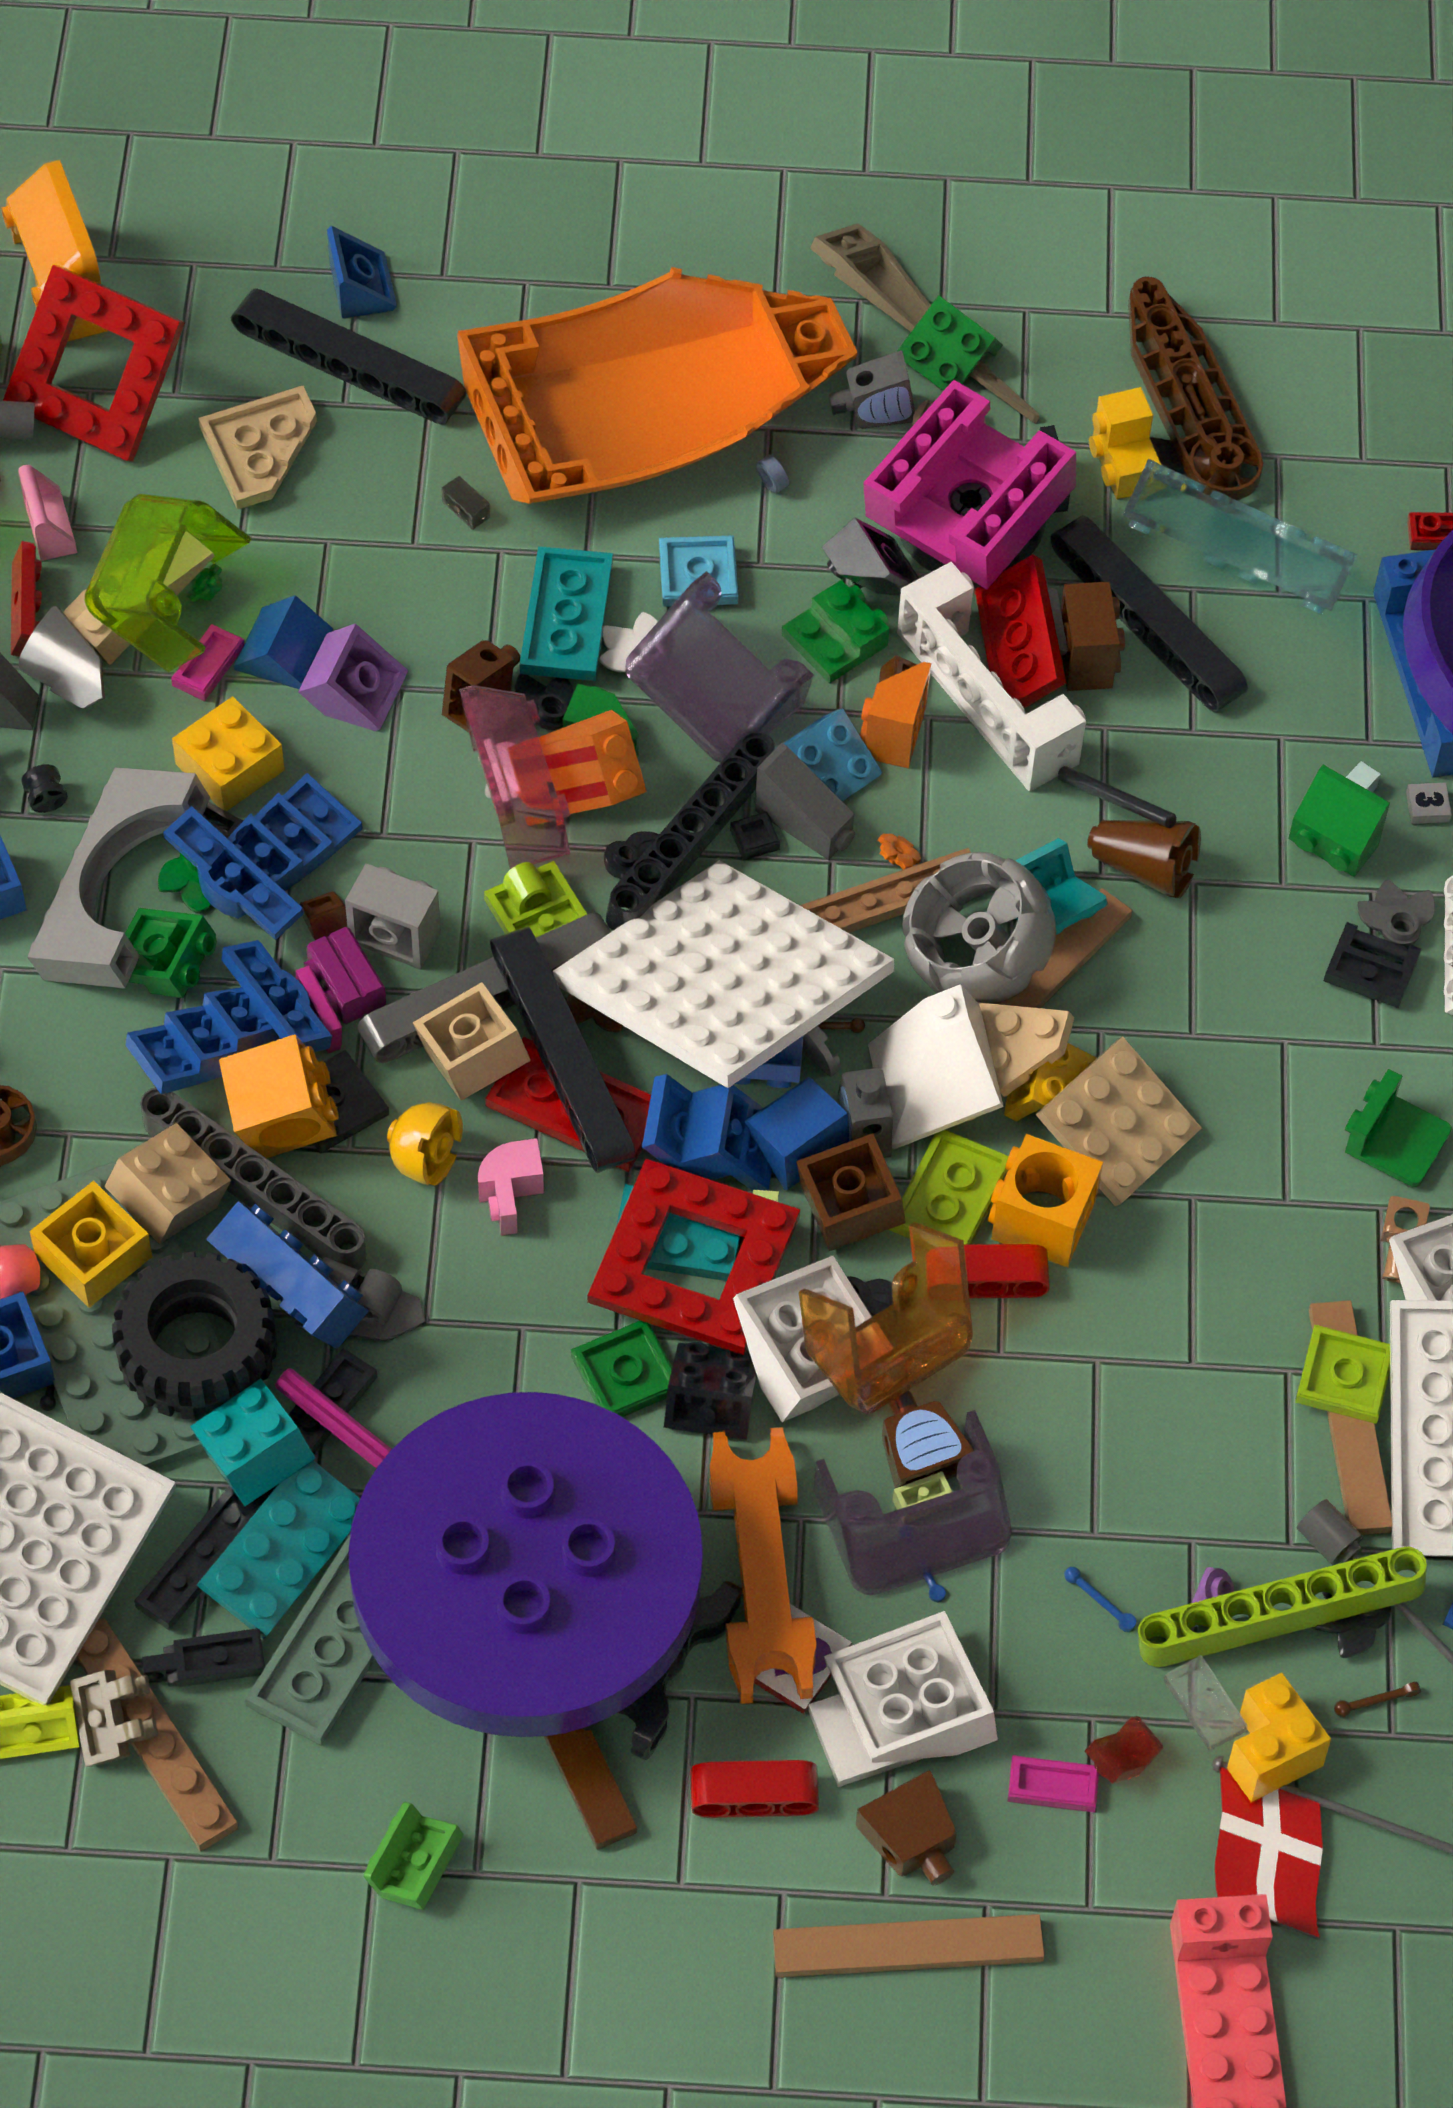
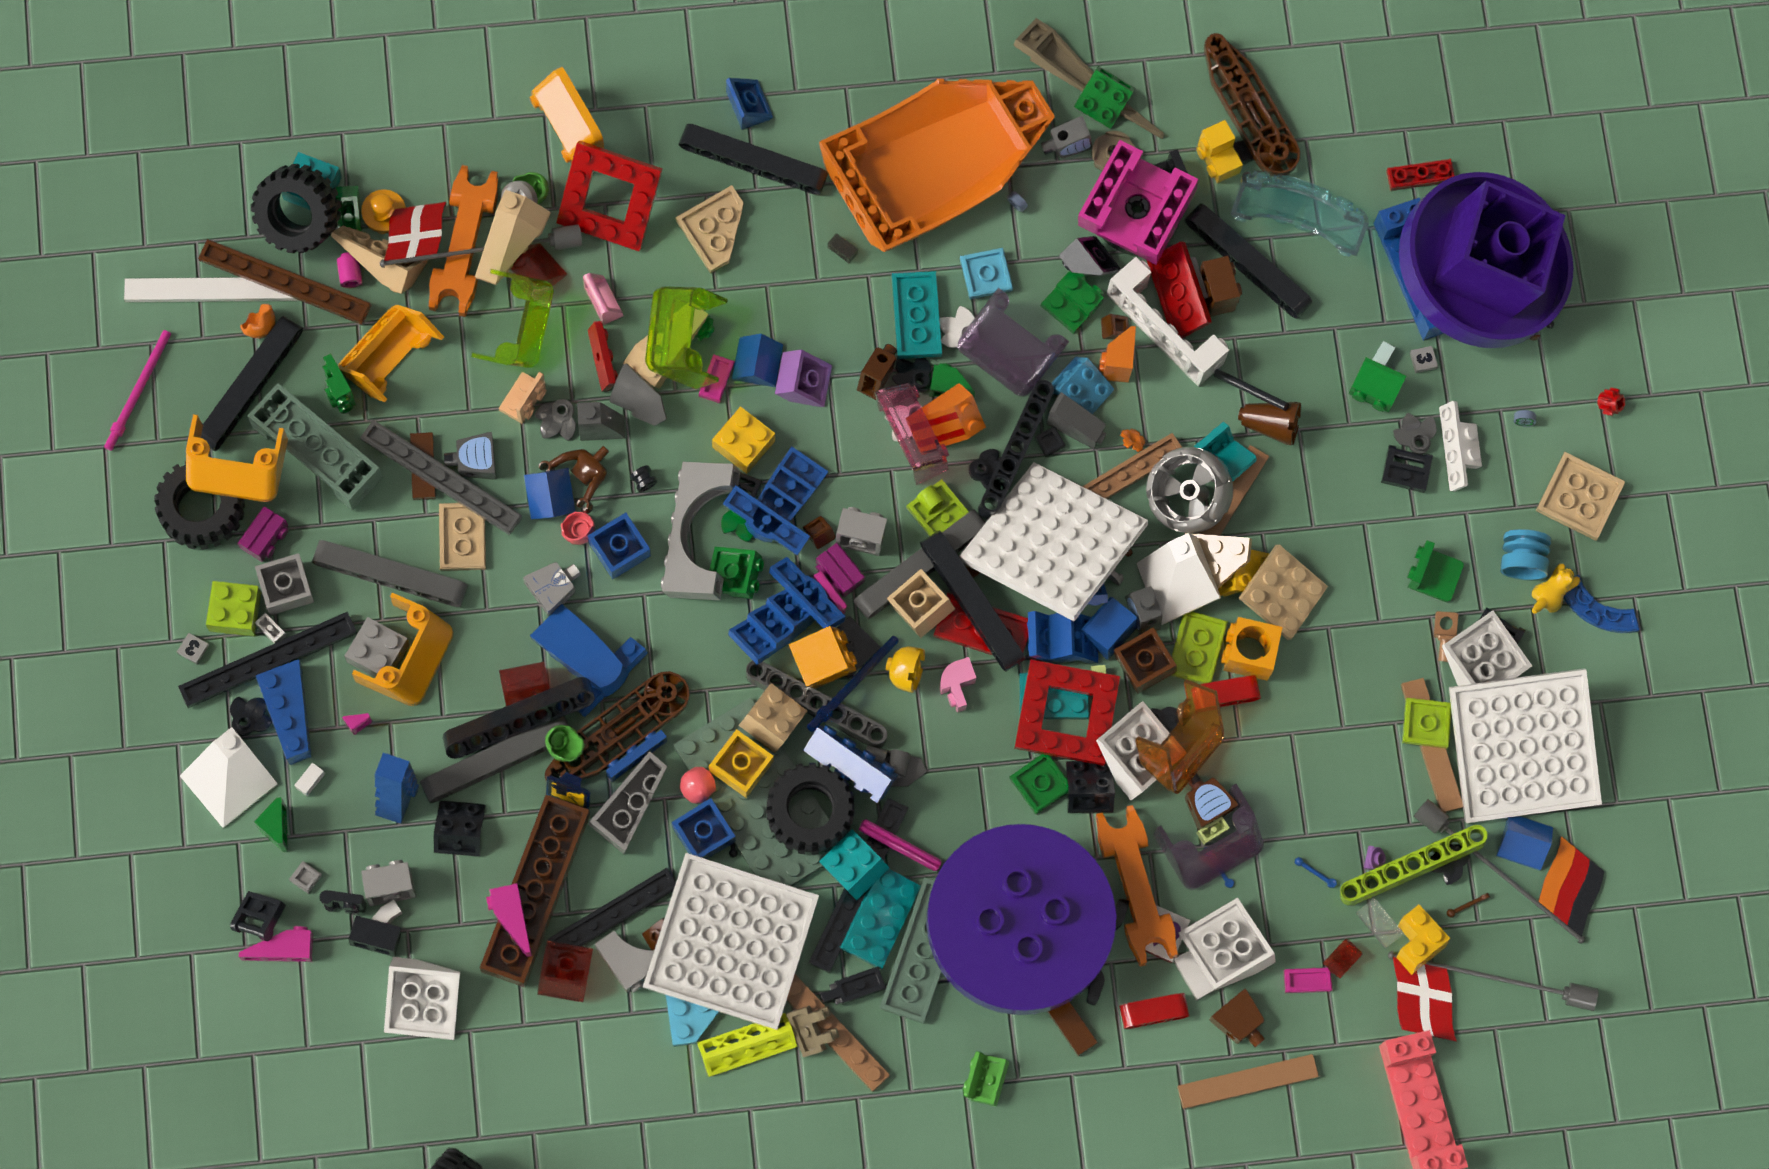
camera: 15 degrees left, 15 degrees up
none -> clear blue bar [807,636,899,732]

